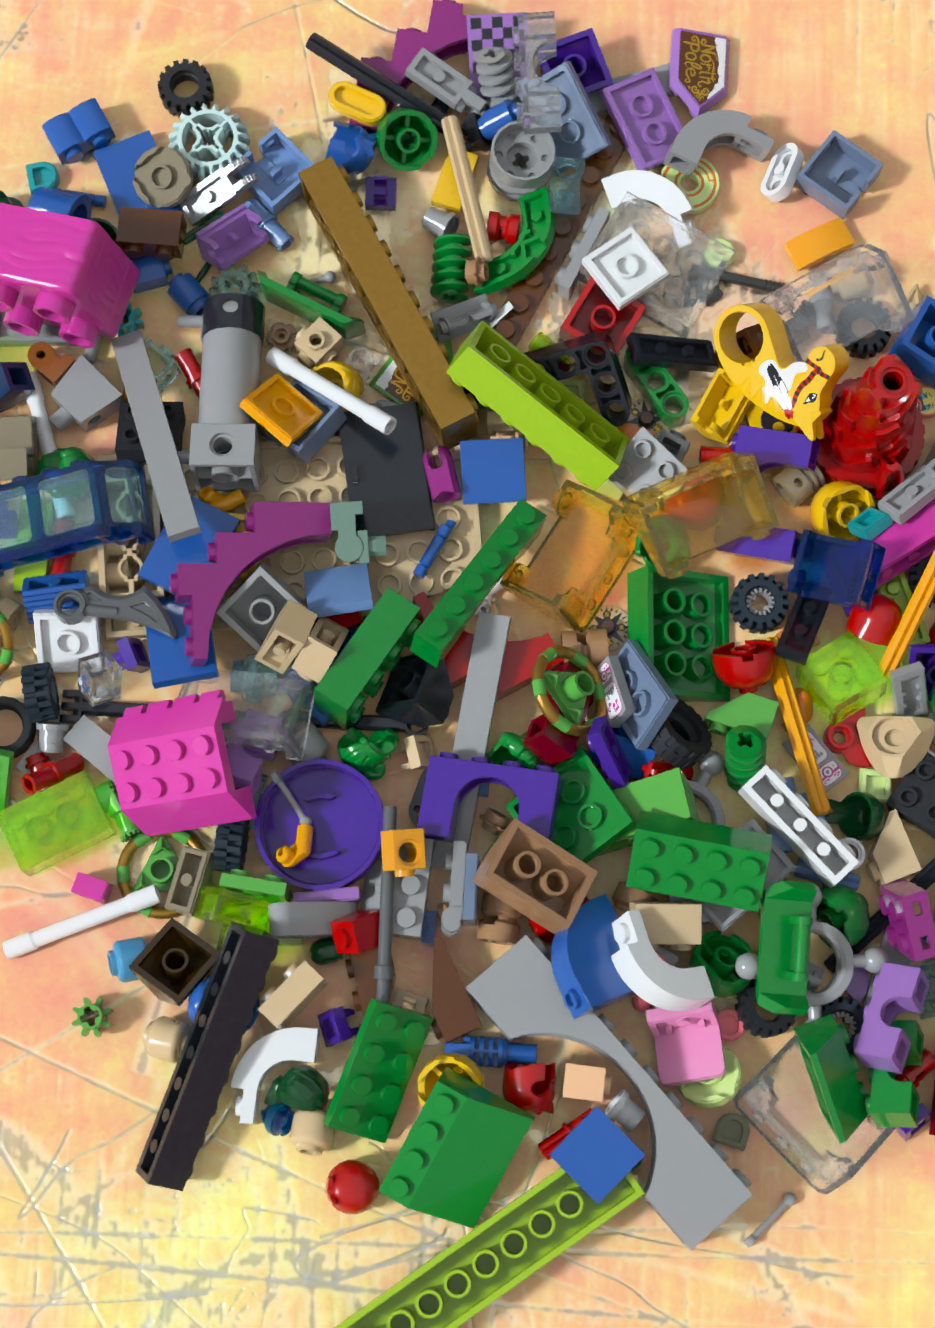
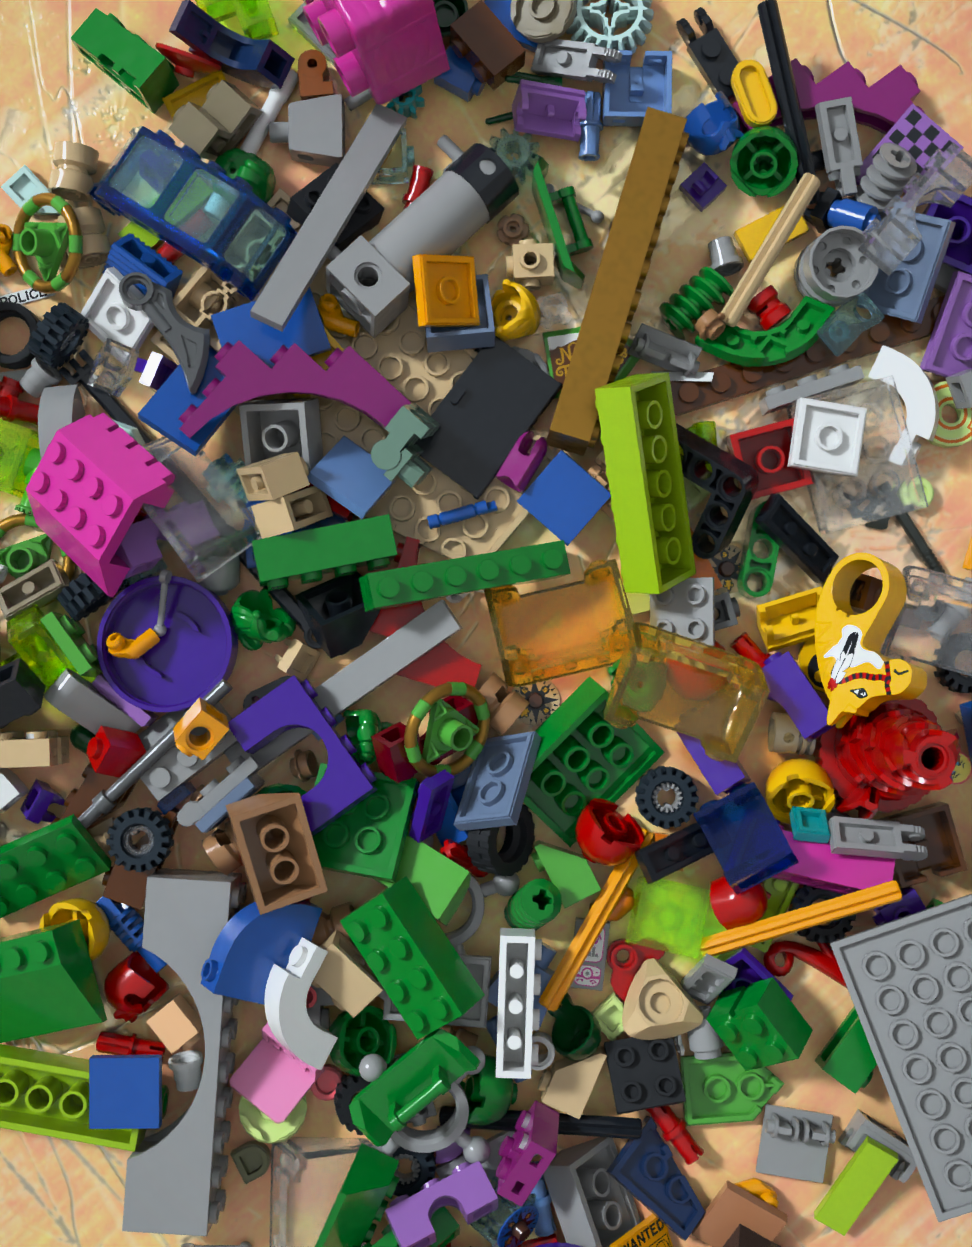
camera: 40 degrees right, 10 degrees up
blue brick [167,273,210,315] -> none
white piece [266,347,397,435] -> none
light grey tile [596,655,636,728] -> none
none -> black bush [106,807,174,872]
none -> black hinge [676,7,738,100]

